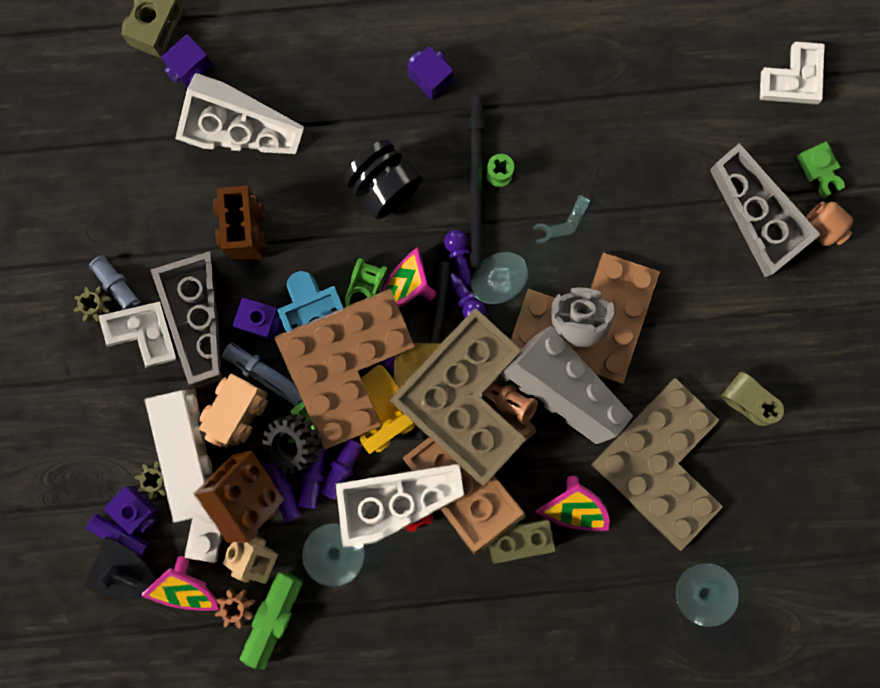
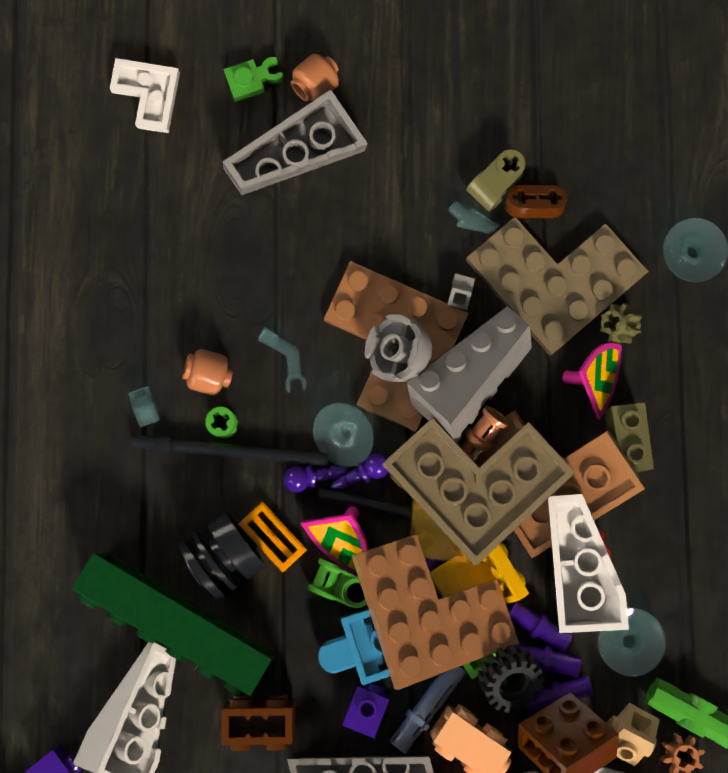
camera: 90 degrees left, 0 degrees up
dark purple brick [408,46,453,100] -> none
none -> dark green brick [72,552,276,697]
none -> clear light blue piece [128,386,160,427]
none -> nougat head [182,349,233,395]
none -> light orange tile [238,502,307,573]
none -> clear light blue bar [448,201,499,234]
none -> light grey piece [448,274,475,310]
none -> reddish brown beam [505,185,568,218]
none -> olive gear [600,304,642,344]

